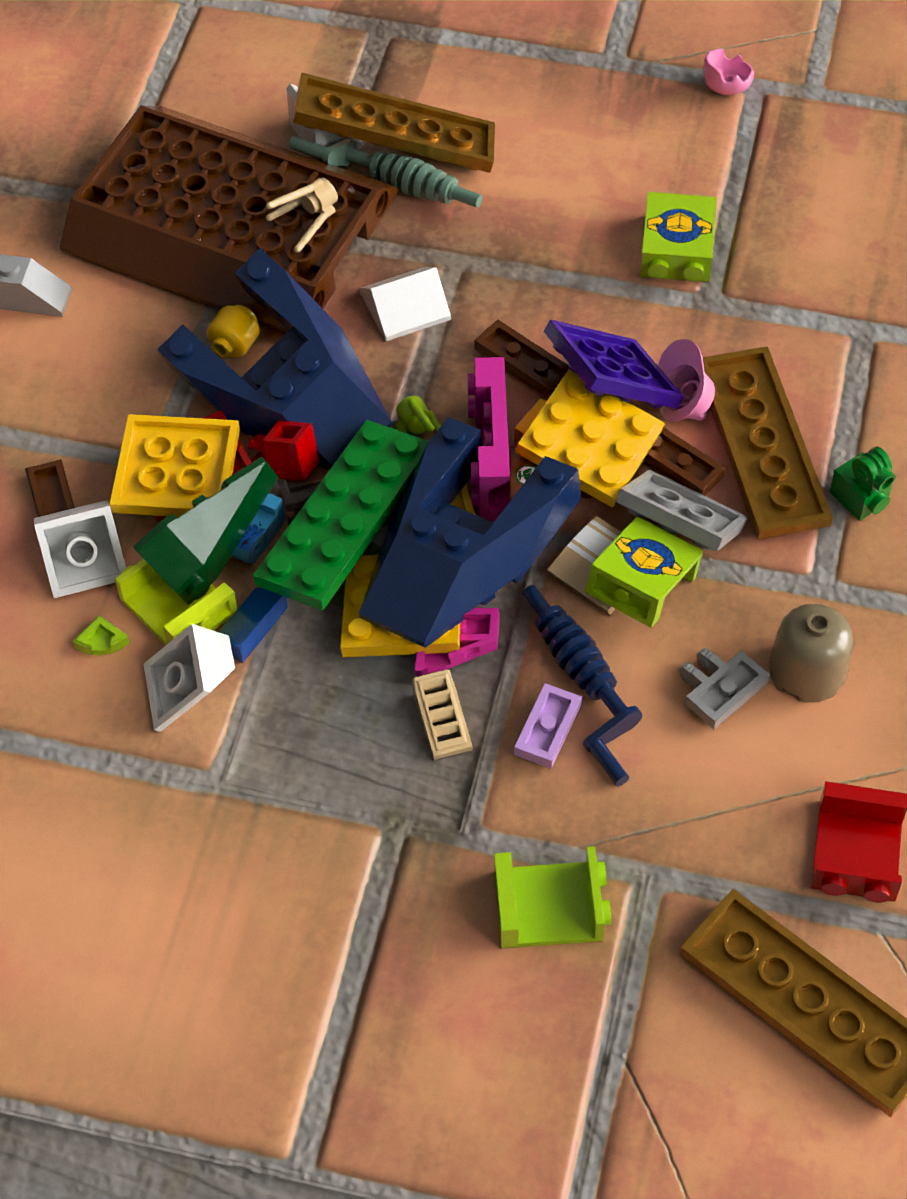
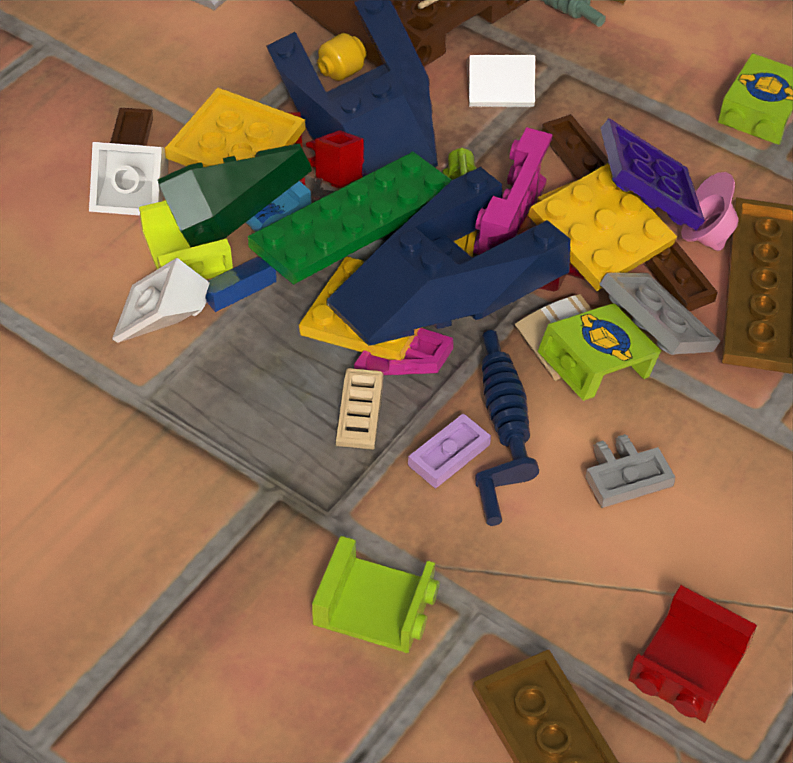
camera: 20 degrees right, 5 degrees down
lime tile [73,615,130,655] -> none
dark tan cylinder [769,604,854,702] -> none

